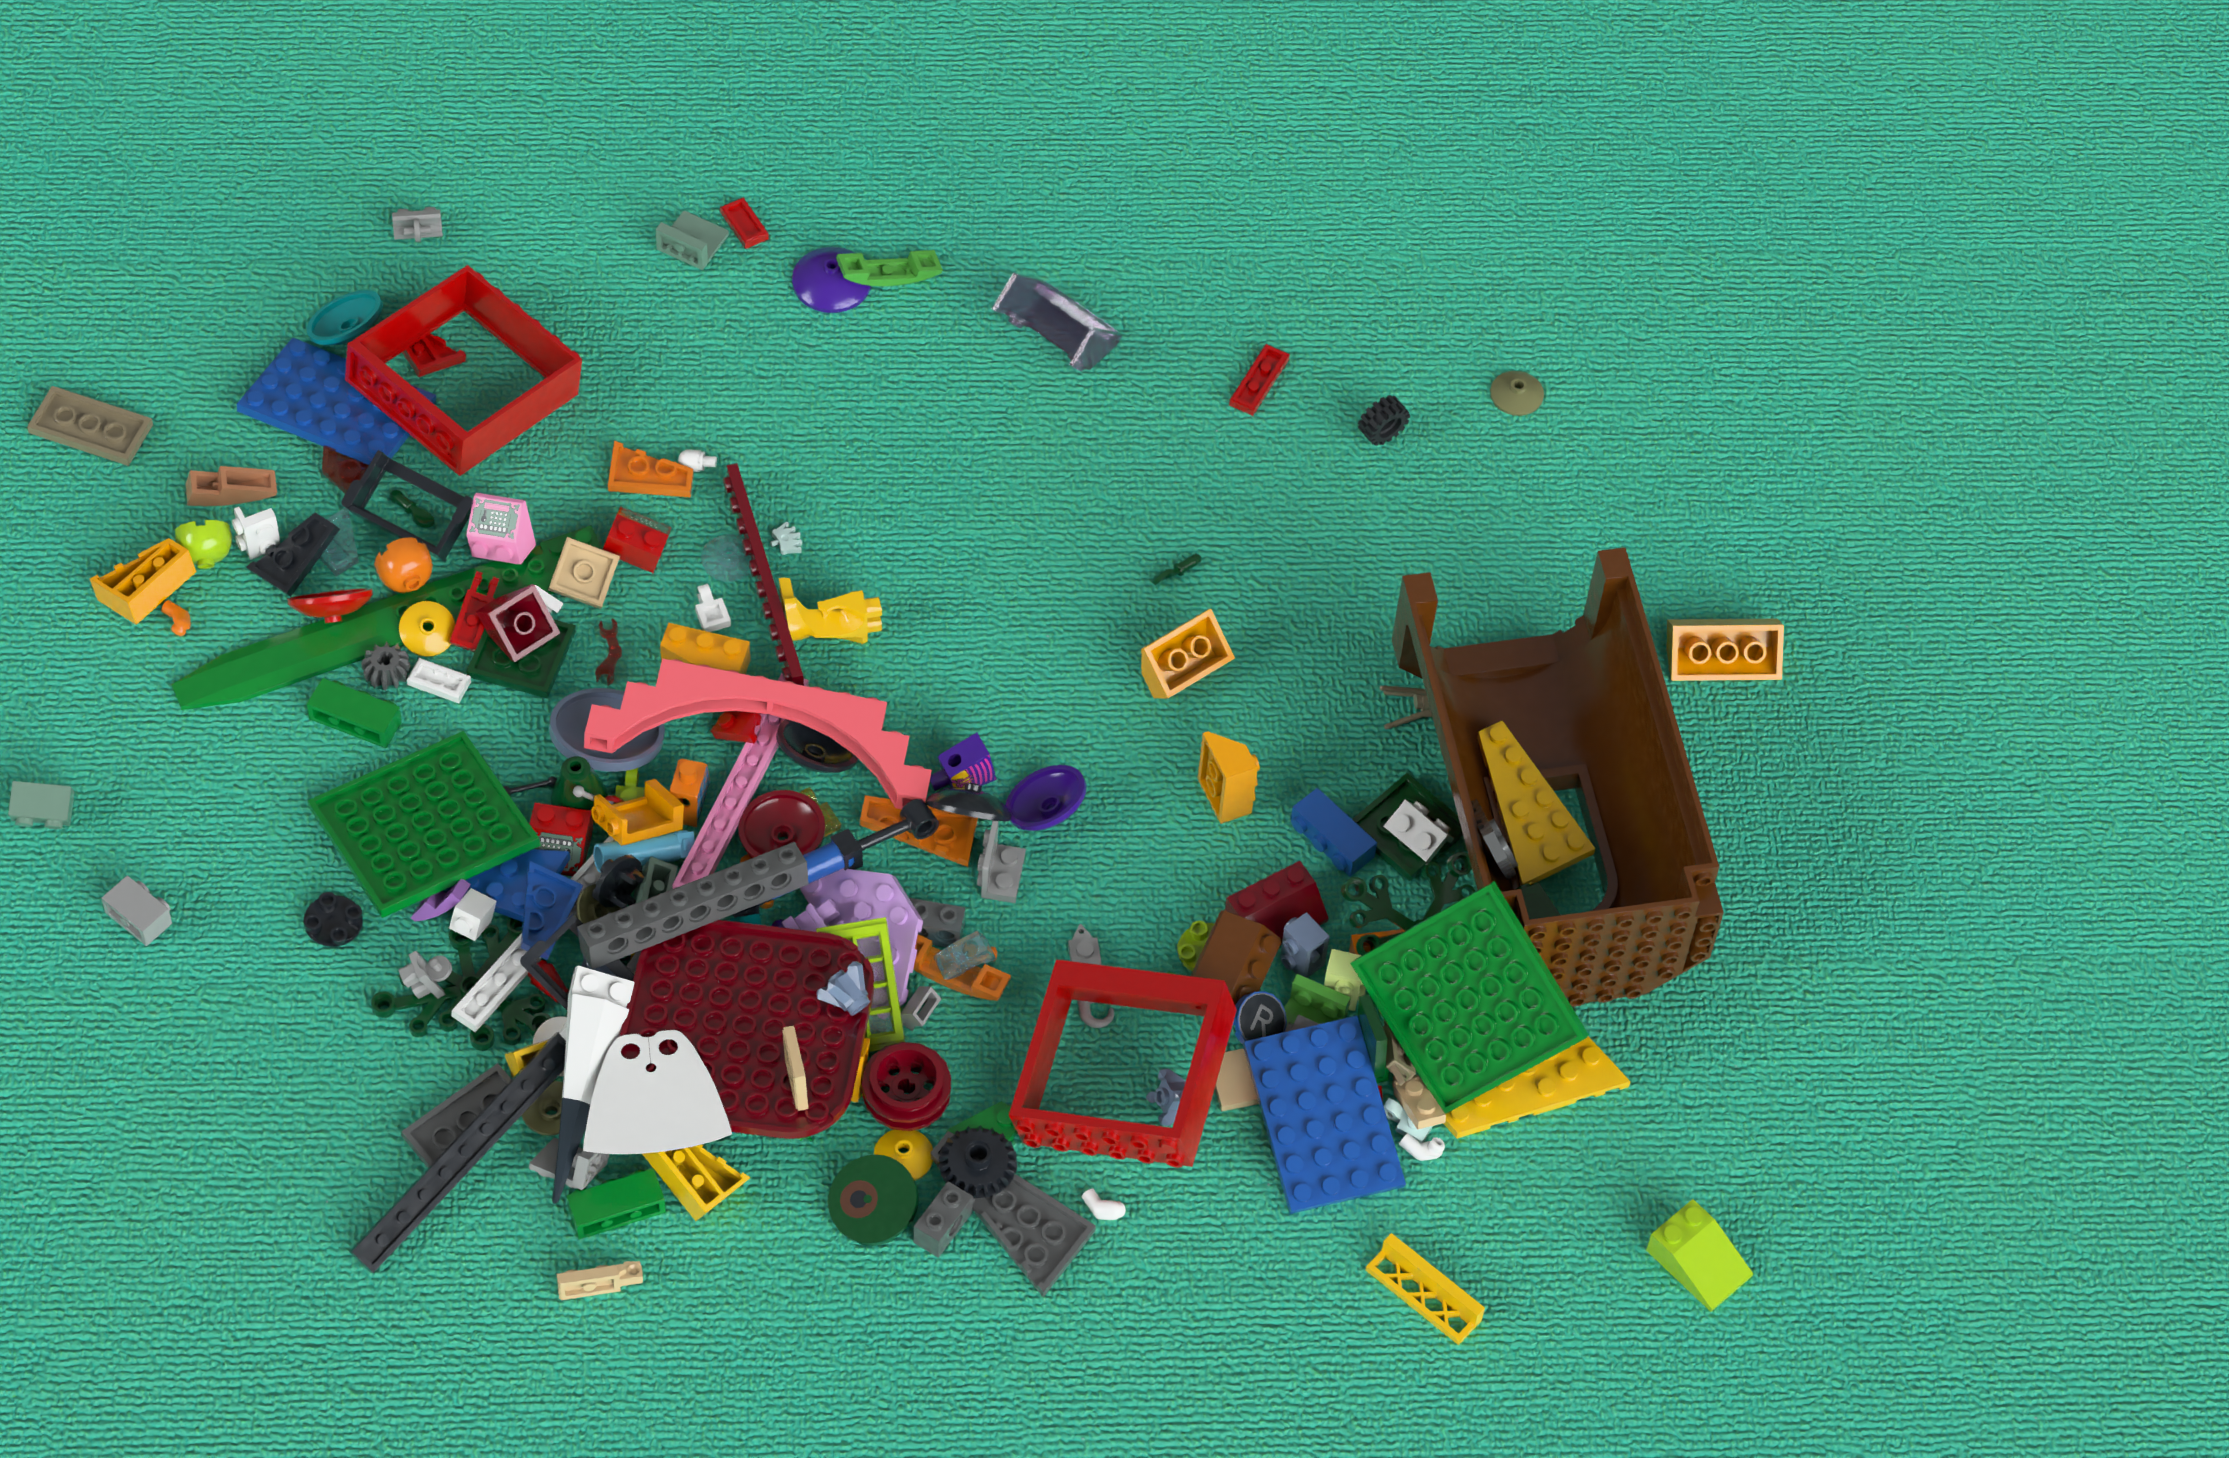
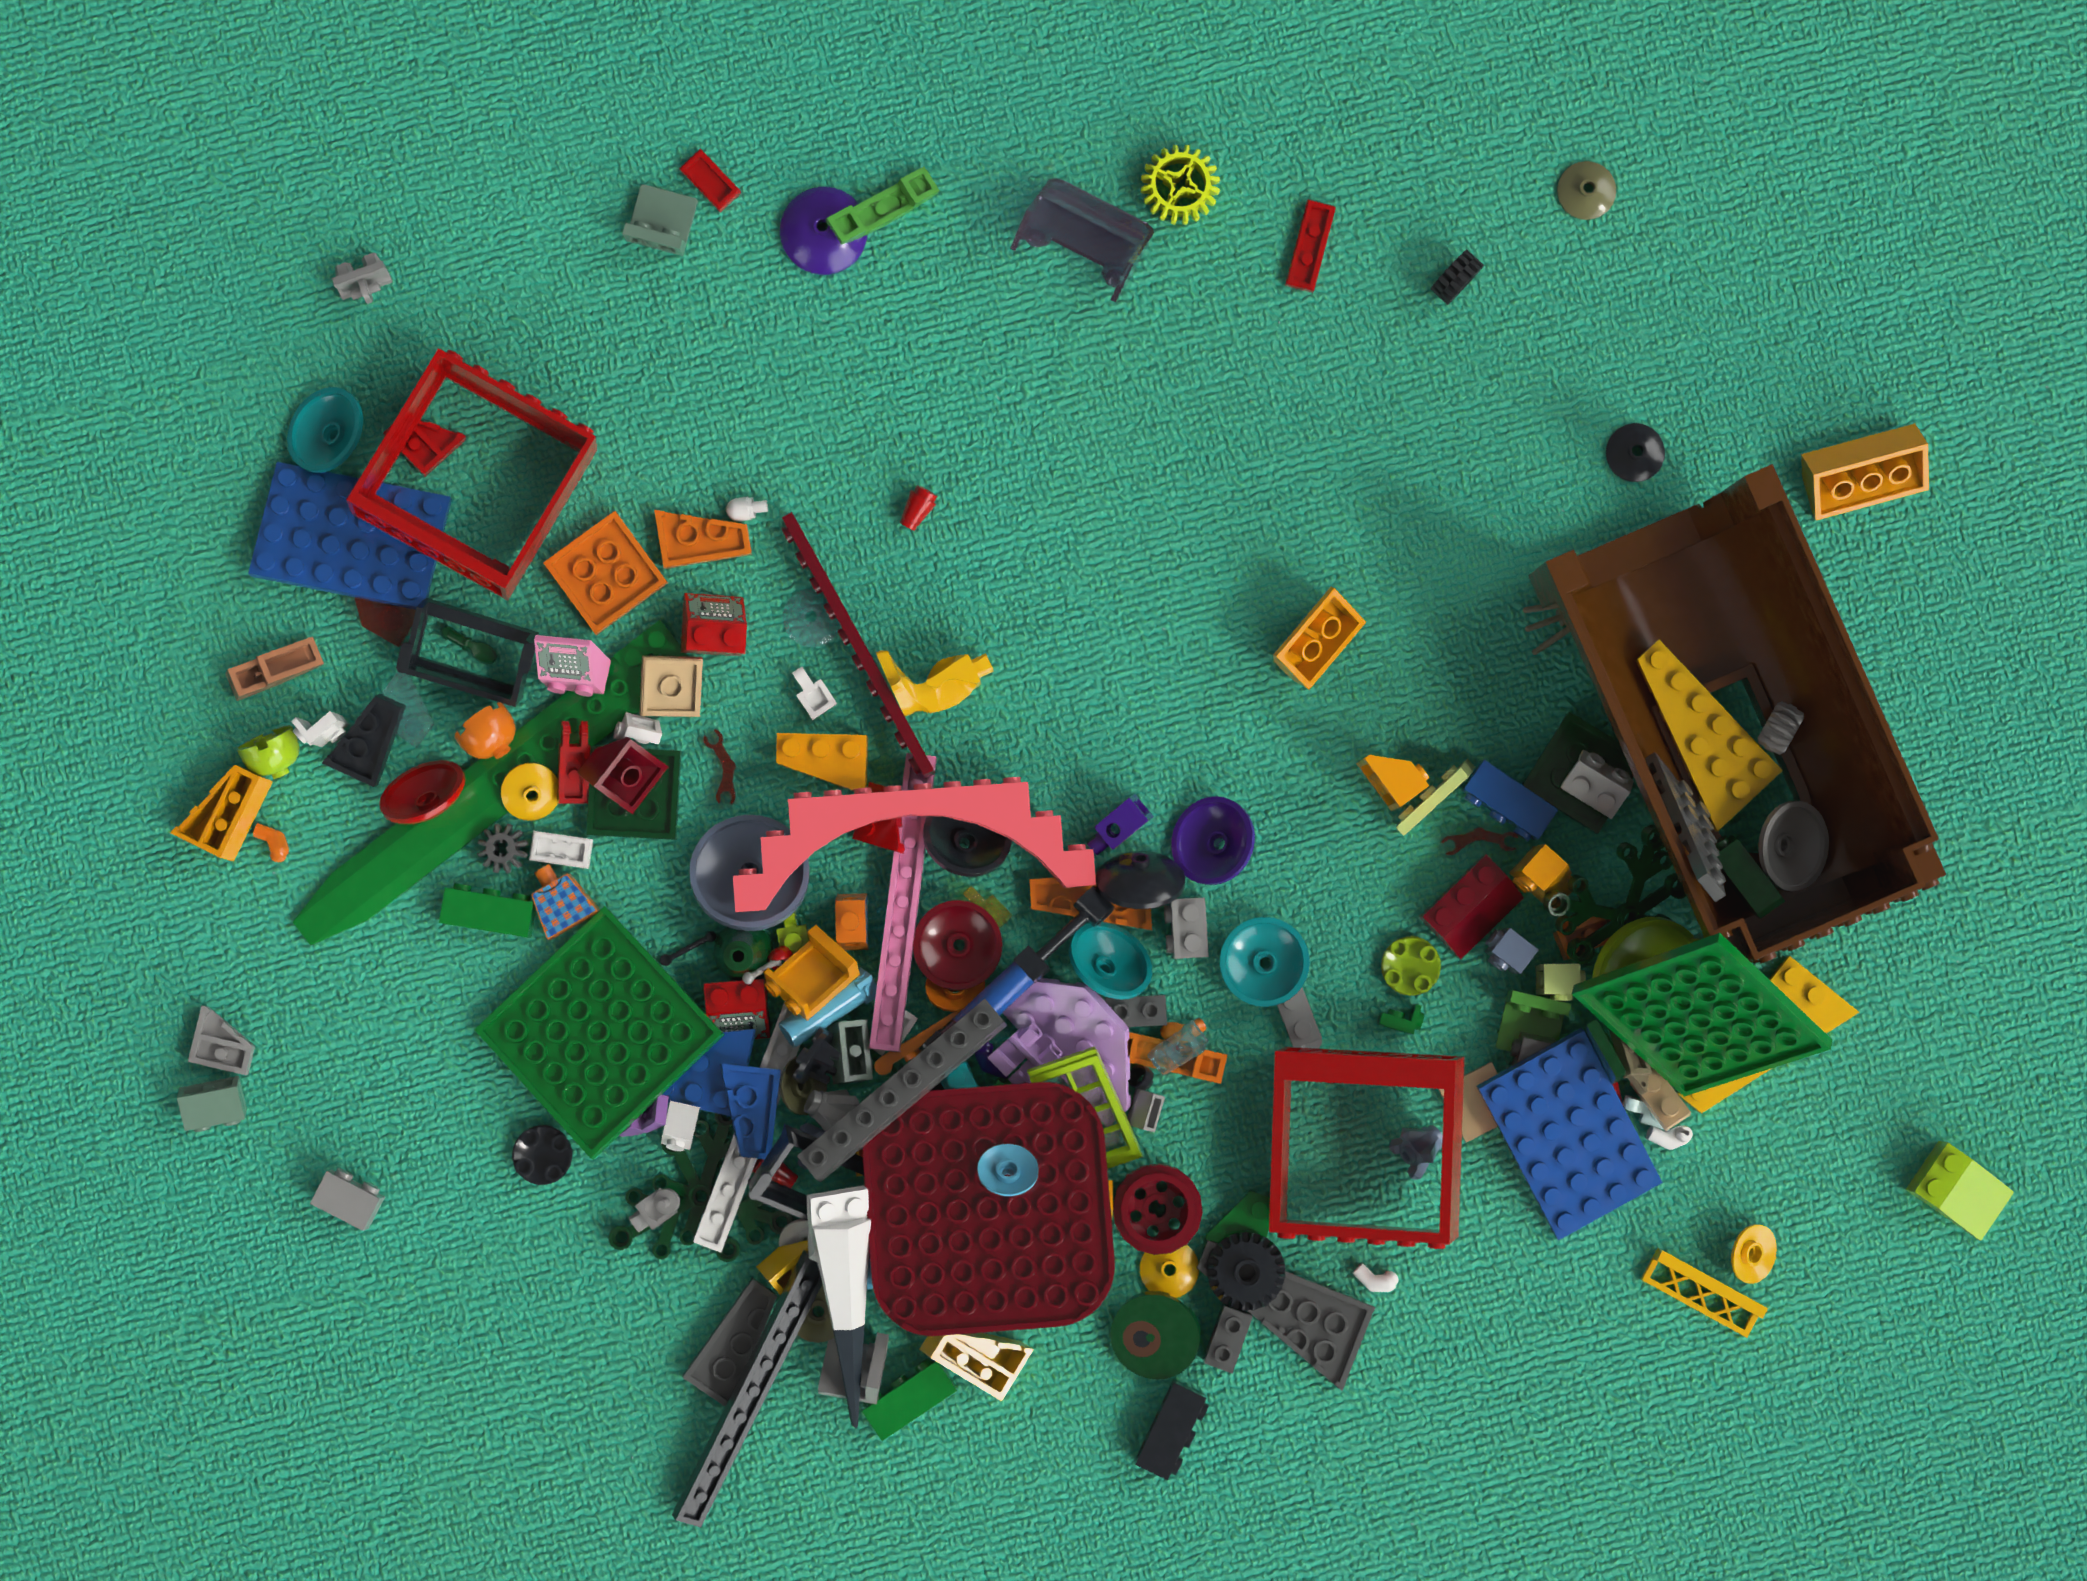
camera: 10 degrees left, 30 degrees up
dark tan plate [27,386,153,466] -> none
tan hinge [557,1261,643,1300] -> none
white piece [583,1030,732,1154] -> none
light aqua piece [770,522,802,555] -> none
tan tile [782,1026,808,1111] -> none
sand blue rock [817,961,870,1016] -> none
dark green piece [1152,553,1201,585] -> none
reddish brown slope [1191,910,1282,1005] -> none
black tile [1233,991,1287,1044] -> none
none -> light grey wing [188,1005,255,1075]
none -> torso [531,864,600,940]
none -> orange plate [543,511,668,635]
none -> red cone [899,485,938,531]
none -> medium azure dish [977,1144,1039,1196]
none -> teal dish [1069,922,1152,1000]
none -> black hinge [1128,1064,1154,1090]
none -> black brick [1134,1379,1209,1480]
none -> neon yellow gear [1141,145,1220,225]
none -> teal dish [1220,917,1310,1007]
none -> yellowish green wing [1396,758,1475,836]
none -> clear red piece [1440,827,1518,855]
none -> light orange wedge [1509,844,1577,905]
none -> black dish [1606,423,1665,482]
none -> yellow dish [1731,1224,1777,1284]
none -> light grey gear [1758,701,1804,755]
none -> light grey dish [1758,801,1829,891]

